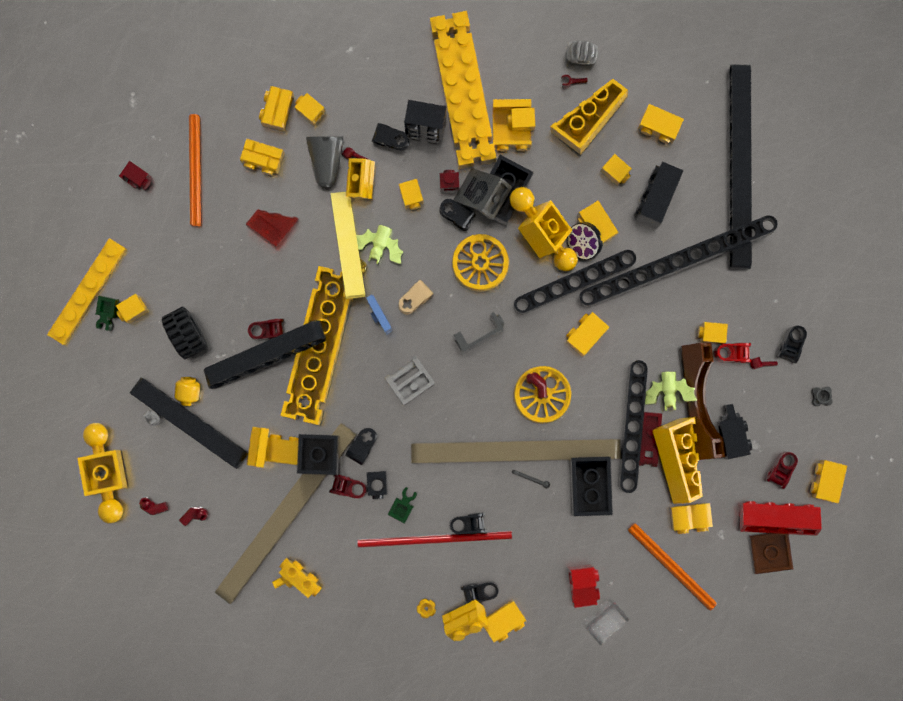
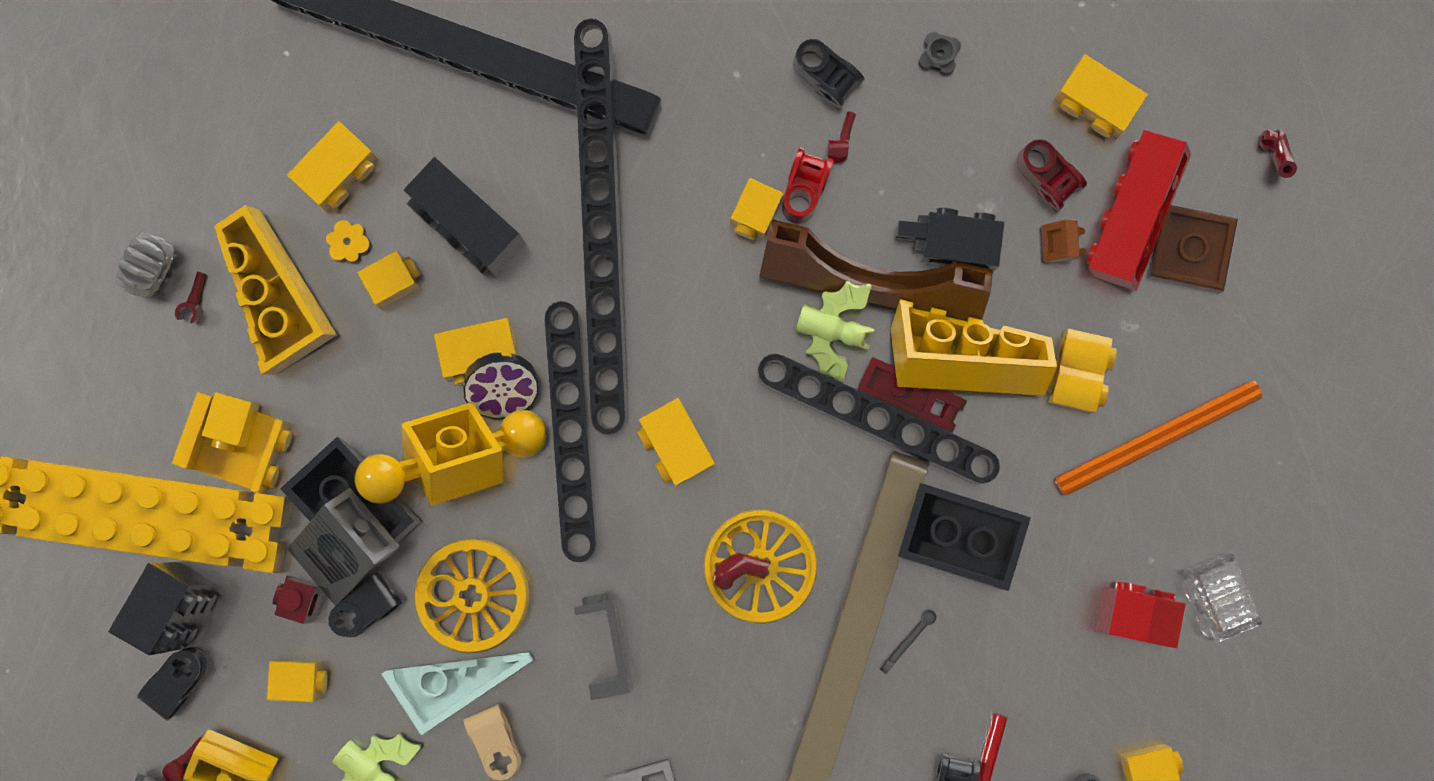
camera: 65 degrees left, 0 degrees up
none -> yellow plant [326,220,370,262]
none -> light aqua wing [382,652,534,735]
none -> dark orange tile [1042,220,1086,263]
none -> dark red arm [1260,129,1297,178]

